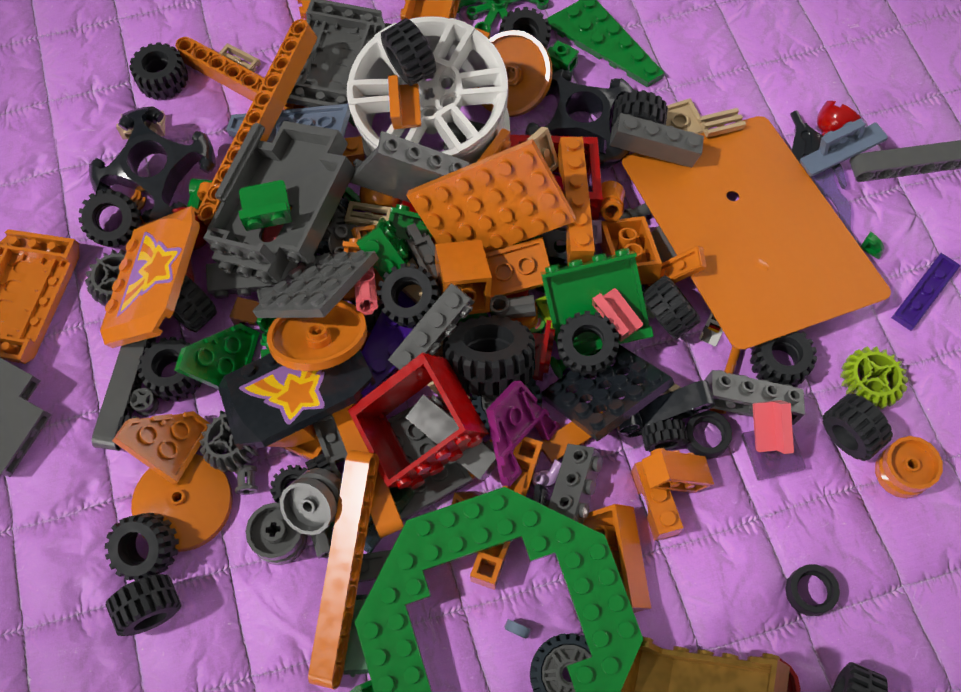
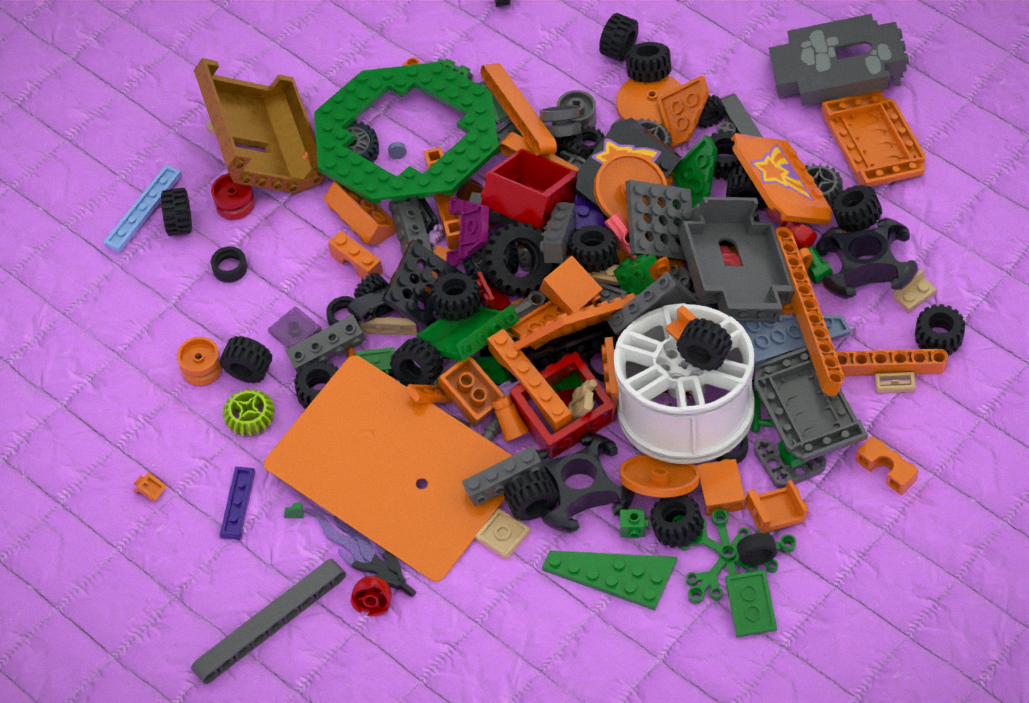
camera: 150 degrees right, 10 degrees down
dark grey axle [215,123,265,202] -> none
green bracket [239,180,292,231] -> none
coral panel [592,288,643,342] -> none
orange brick [642,448,714,493] -> none
tan tile [698,108,746,138] -> none
coral panel [753,400,794,454] -> none
sand blue bracket [800,118,888,177] -> none
none -> green bracket [356,347,395,375]

